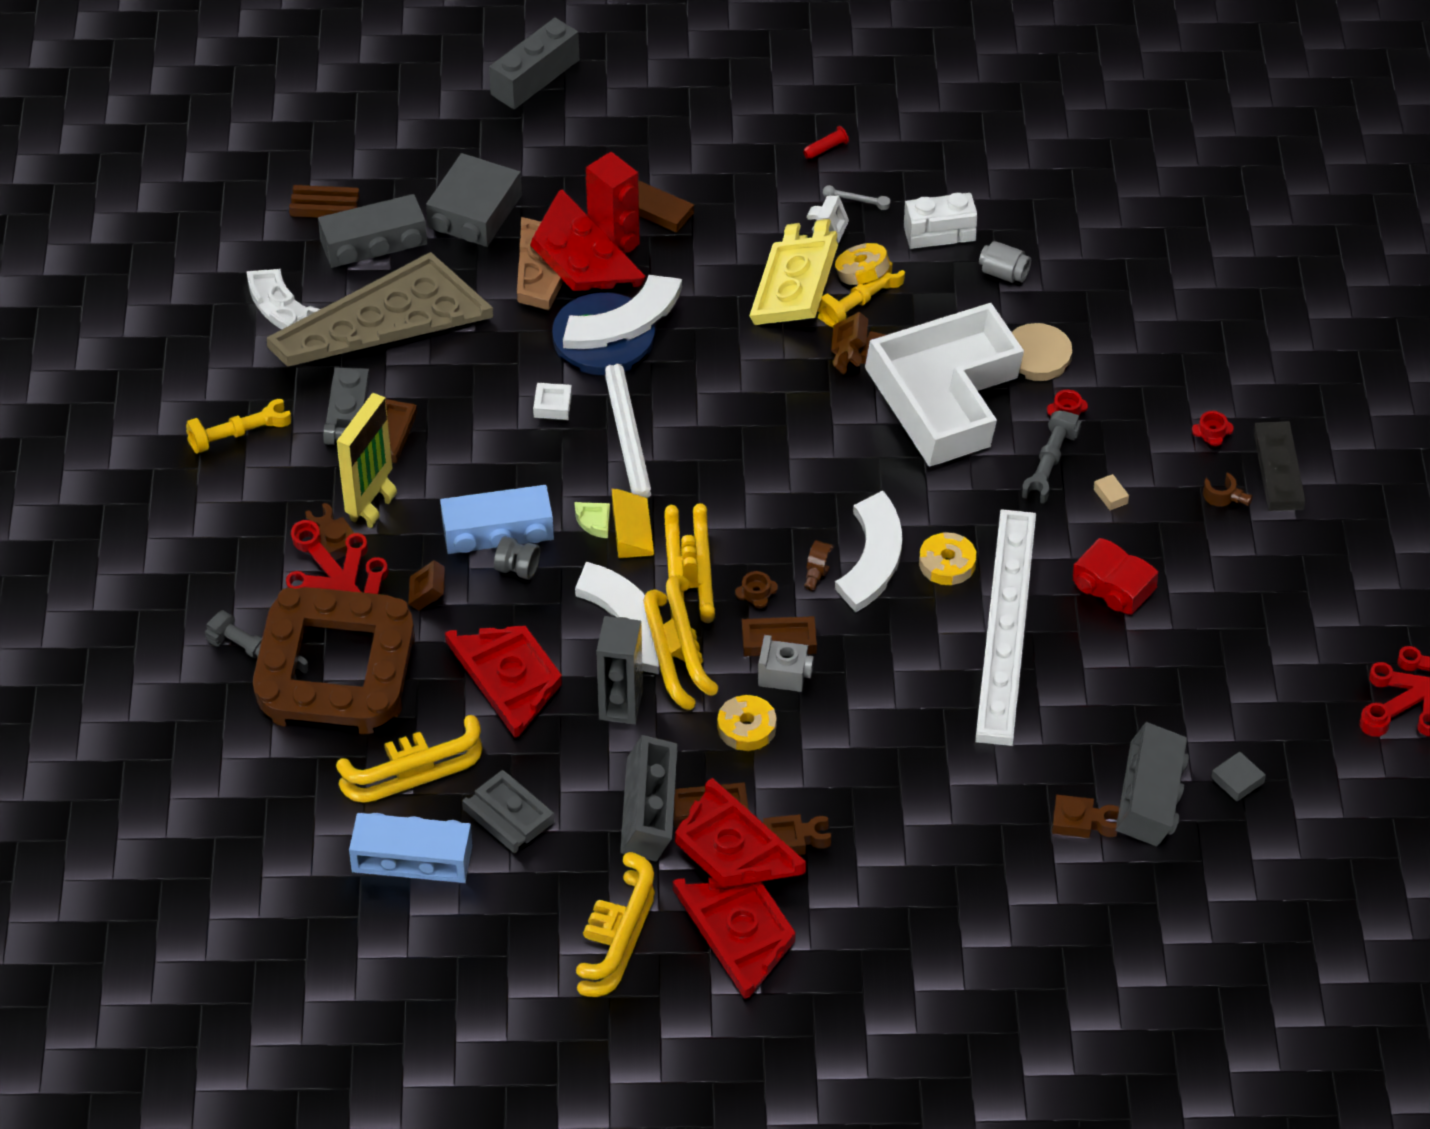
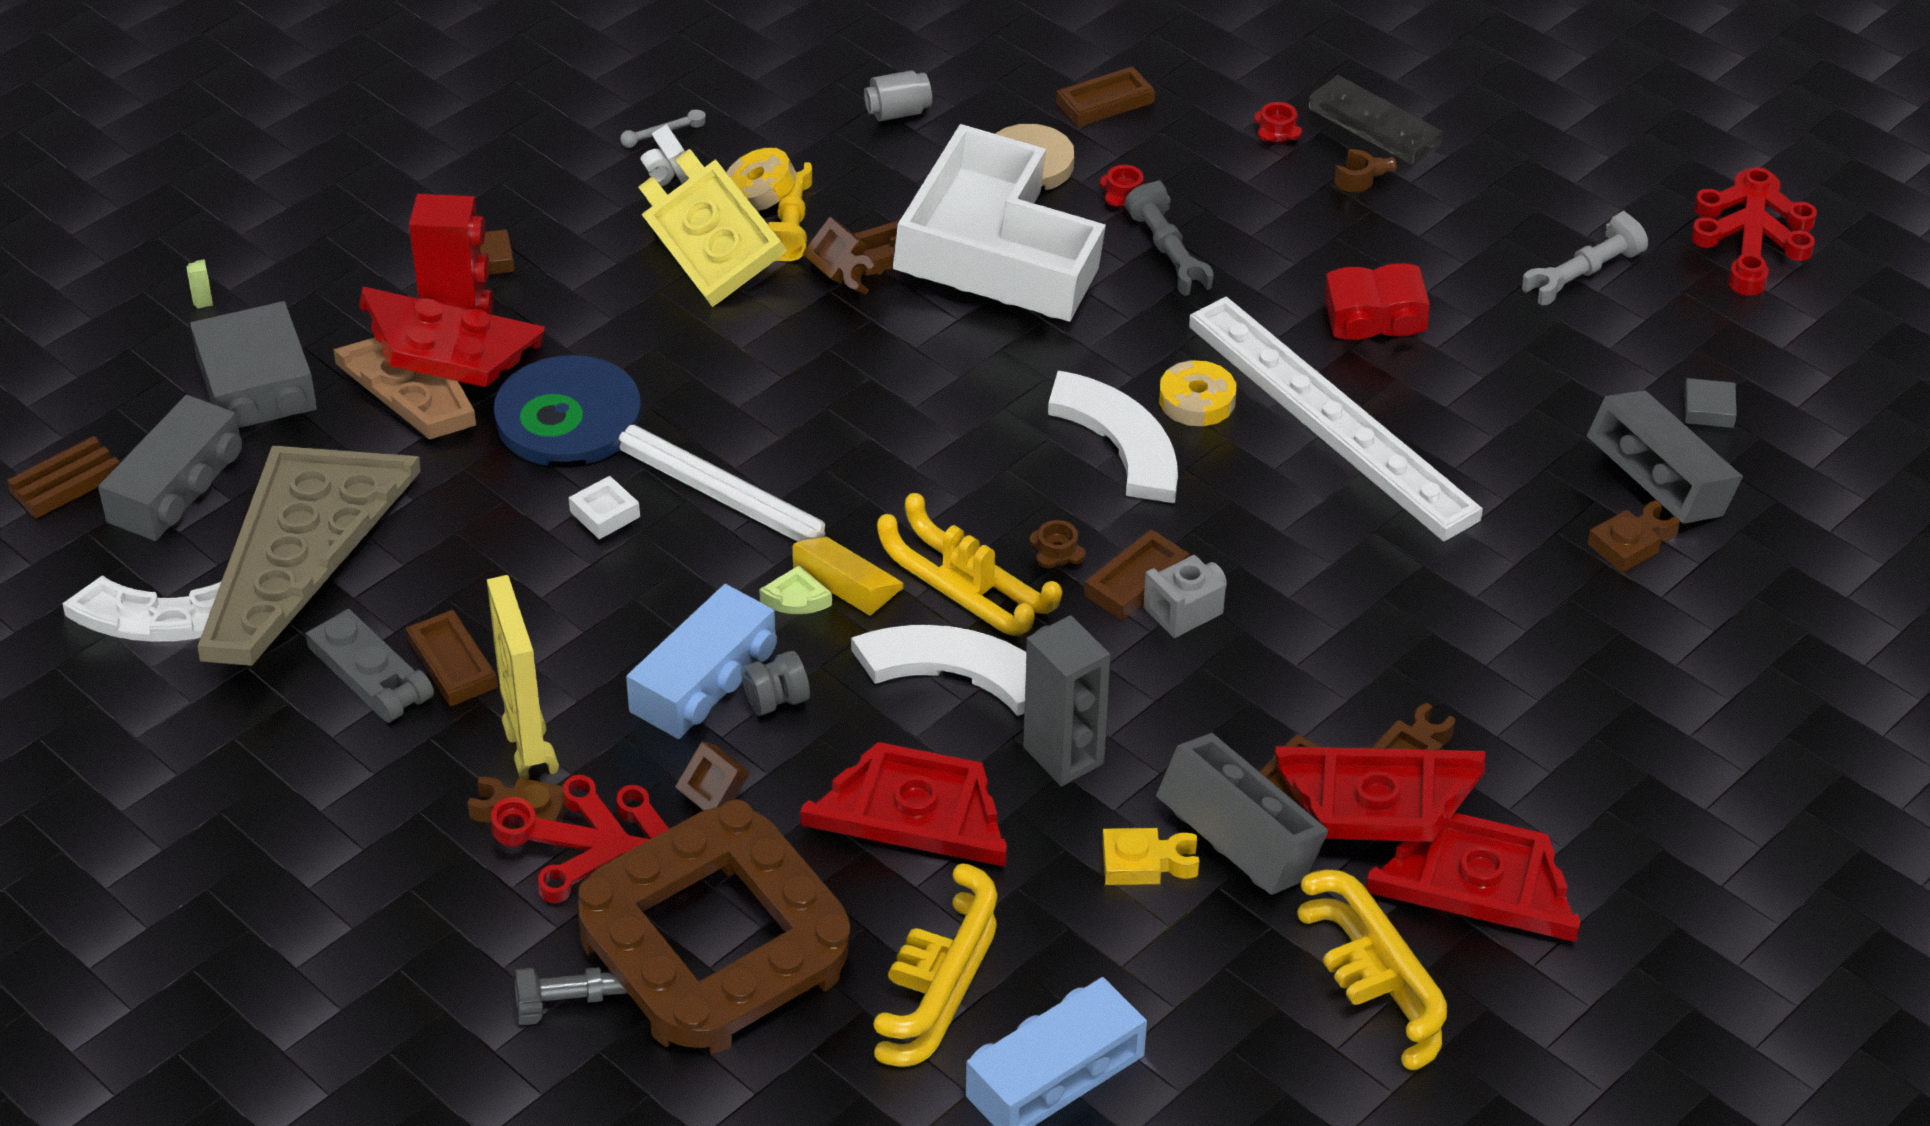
camera: 45 degrees left, 5 degrees down
yellow piece [186,399,291,454] -> none
dark grey plate [462,770,555,853] -> none
dark grey brick [489,18,580,109] -> none
white tile [563,275,682,349] -> none
yellow piece [643,575,718,710] -> none
yellow piece [717,695,777,751] -> none
red piece [803,126,849,158] -> none
reddish brown piece [804,540,834,591] -> none
white brick [904,193,977,249] -> none
tan piece [1094,474,1129,511] -> none
none -> yellowish green tile [186,259,213,308]
none -> reddish brown tile [1056,66,1155,128]
none -> yellow plate [1102,828,1199,885]
none -> light grey piece [1522,211,1648,306]

